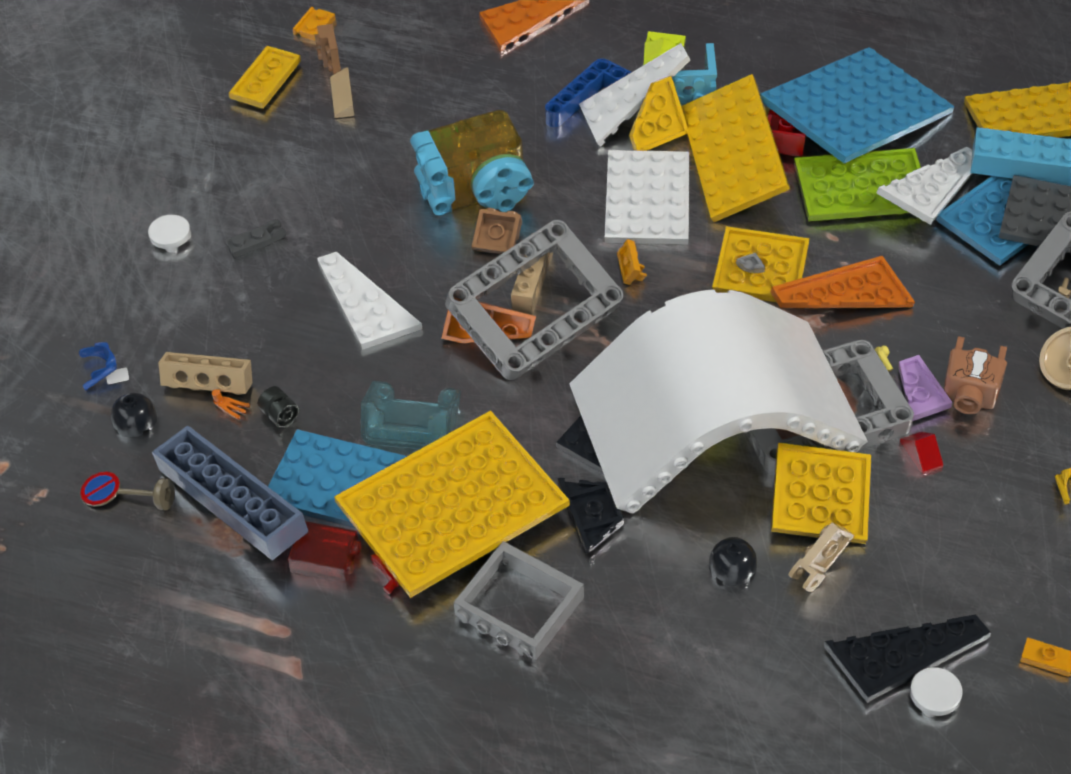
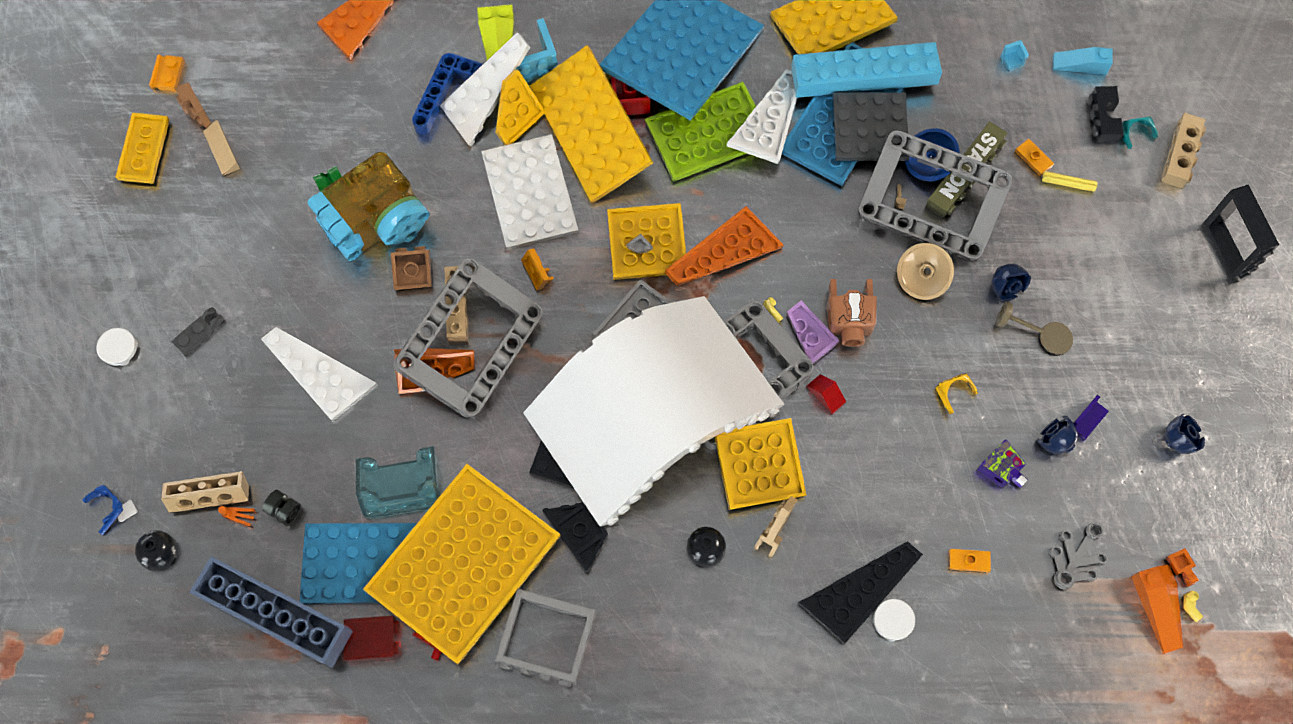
camera: 20 degrees left, 20 degrees up
piece [80,471,175,510] -> none

